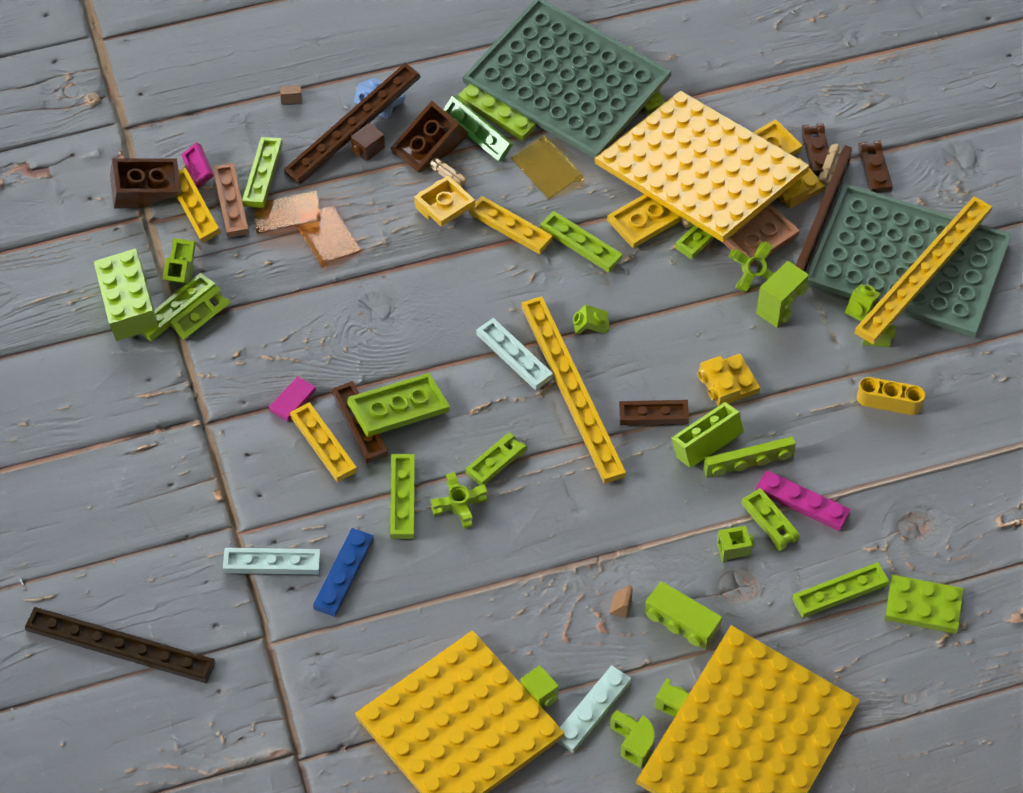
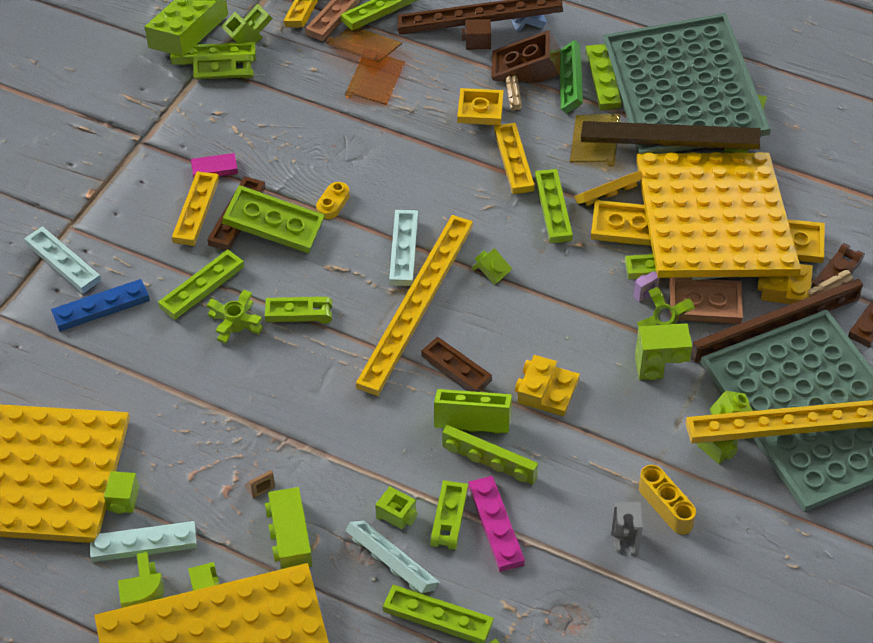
camera: 45 degrees right, 5 degrees down
none -> yellow plate [316,182,350,219]
none -> light aqua plate [345,520,440,593]
none -> yellow plate [574,170,644,206]
none -> dark brown tile [581,121,761,150]
none -> light grey hinge [611,502,643,556]
none -> lavender plate [633,271,659,302]

